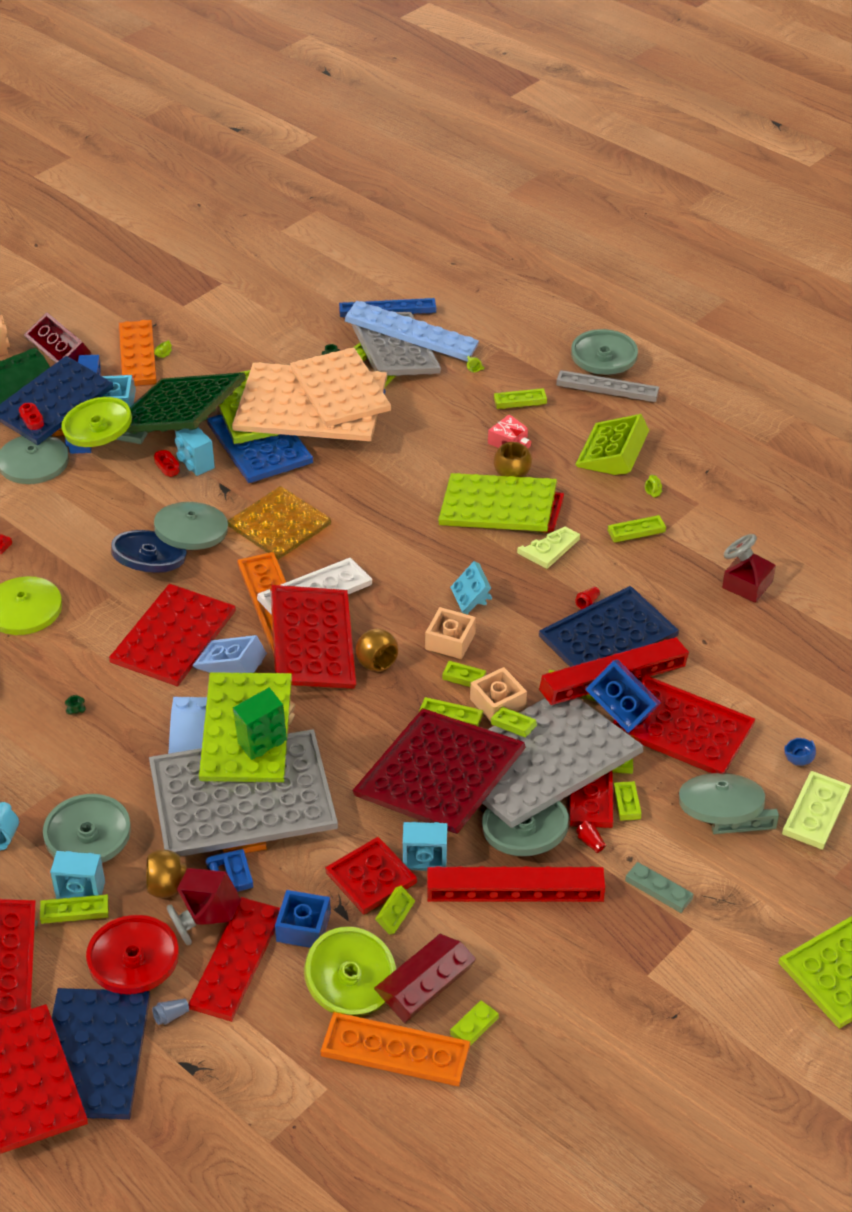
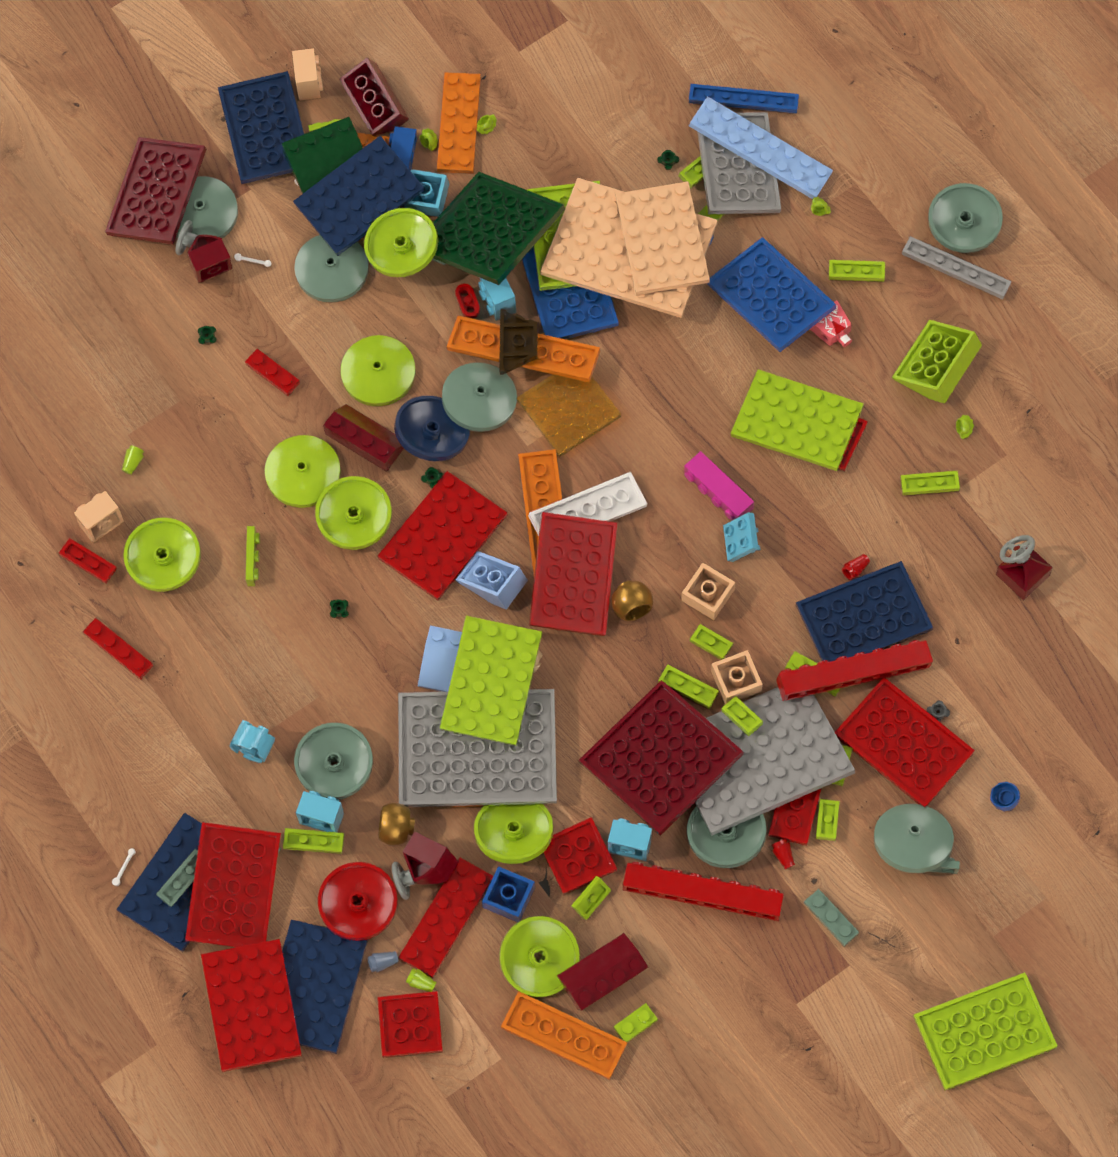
camera: 15 degrees right, 25 degrees up
red plate [19,403,44,430] -> none
blue plate [206,849,254,892] -> none
green brick [233,687,287,760] -> none
pearl gold wheel [493,442,532,477] -> none
yellowish green wing [517,527,580,569] -> none
blue slope [585,660,661,733] -> none
yellowish green plate [782,771,851,850] -> none
none -> lime dish [315,476,392,550]
none -> dark red slope [323,404,404,472]
none -> lime dish [341,335,416,407]
none -> red plate [378,991,443,1058]
none -> lime cone [406,968,437,992]
none -> lime piece [419,128,438,151]
none -> dark green plate [421,467,443,488]
none -> orange plate [446,315,600,383]
none -> lime dish [474,804,553,864]
none -> dark brown wing [499,308,538,375]
none -> dark pink brick [684,451,754,520]
none -> blue plate [707,237,836,352]
none -> dark grey plate [927,700,950,722]

